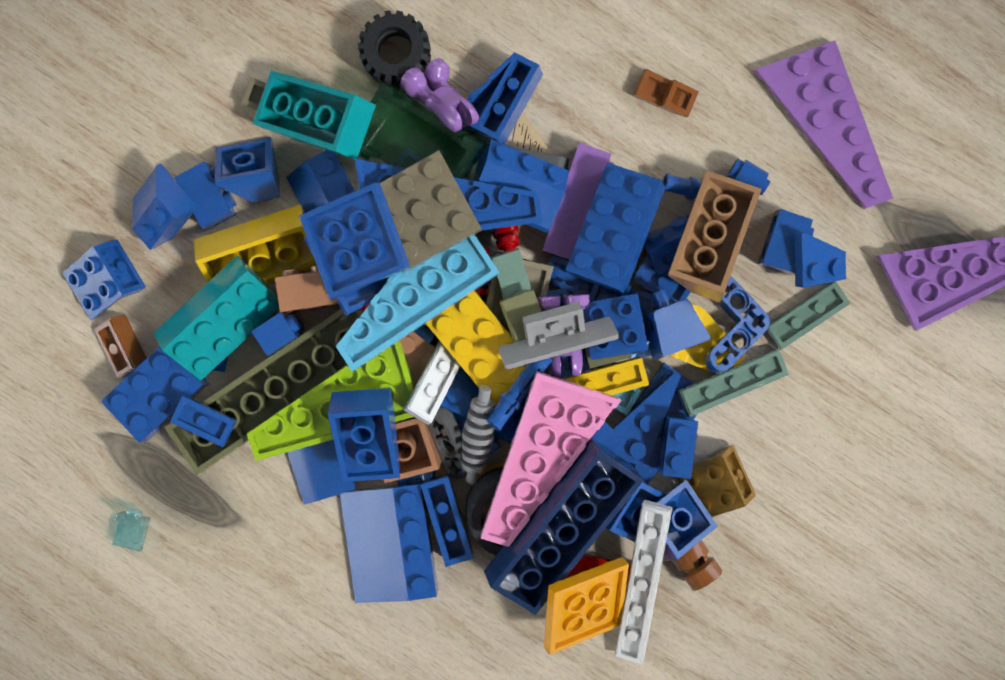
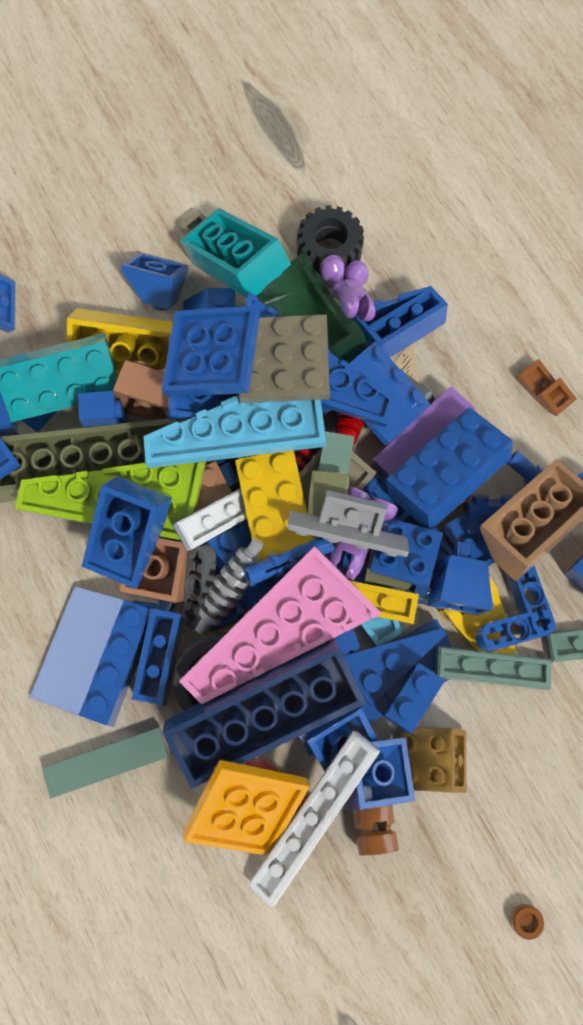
camera: 25 degrees right, 15 degrees down
blue slope [132,164,198,250] -> none
blue brick [174,161,237,230] -> none
blue slope [287,440,357,505] -> none
none -> sand green tile [42,727,169,798]
none -> dark orange tile [510,904,544,940]

